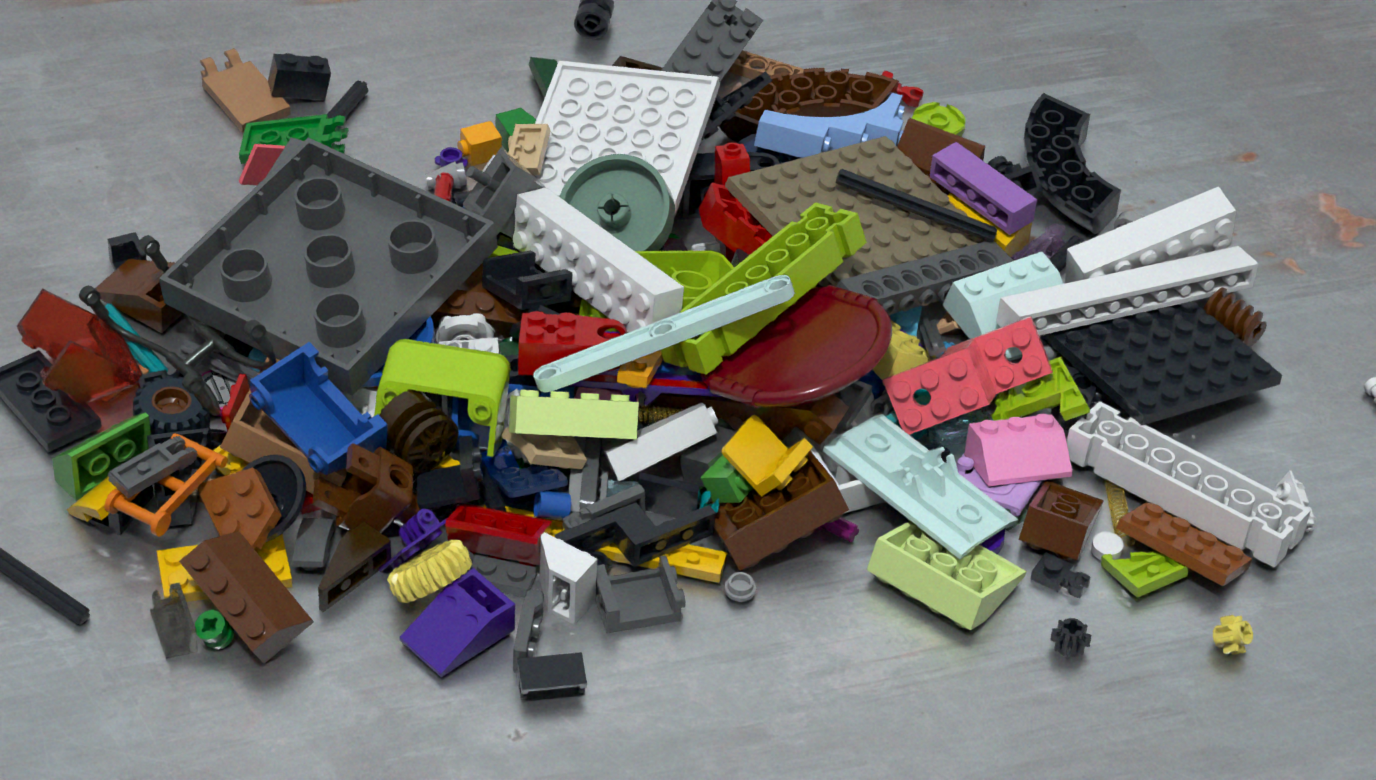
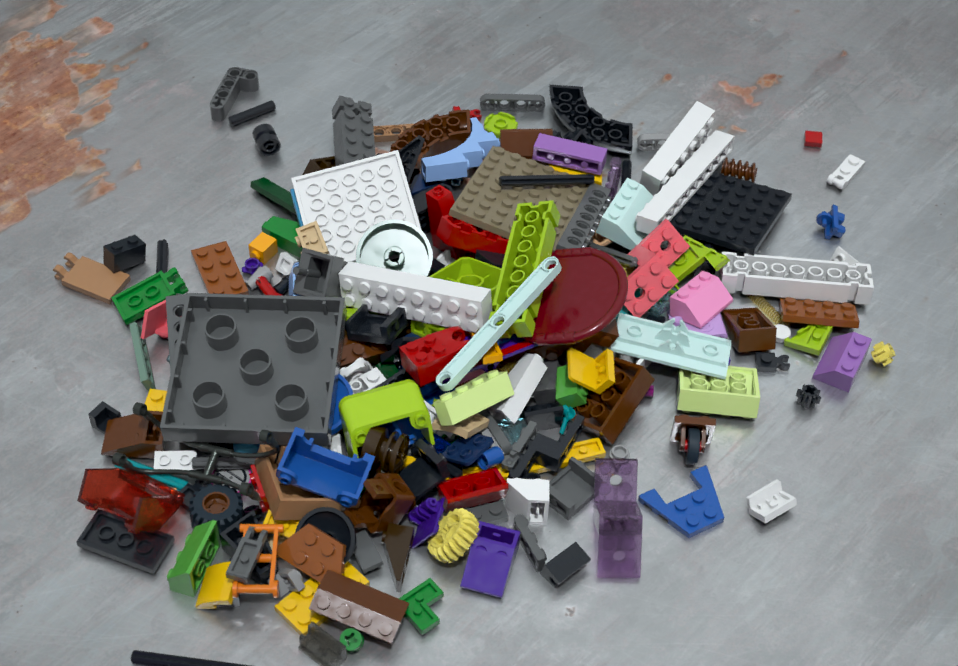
camera: 30 degrees left, 5 degrees up
none -> sand green tile [129,322,156,392]
none -> white hinge [154,450,197,471]
none -> dark orange plate [191,241,249,295]
none -> light grey bracket [267,568,305,598]
none -> green plate [398,578,444,635]
none -> dark grey beam [480,94,545,112]
none -> clear purple bracket [593,458,643,578]
none -> blue wing [638,465,725,538]
none -> reddish brown plate [670,414,716,465]
none -> white bracket [746,479,797,524]
none -> medium lavender slope [812,332,872,393]
none -> blue hips [816,204,845,240]

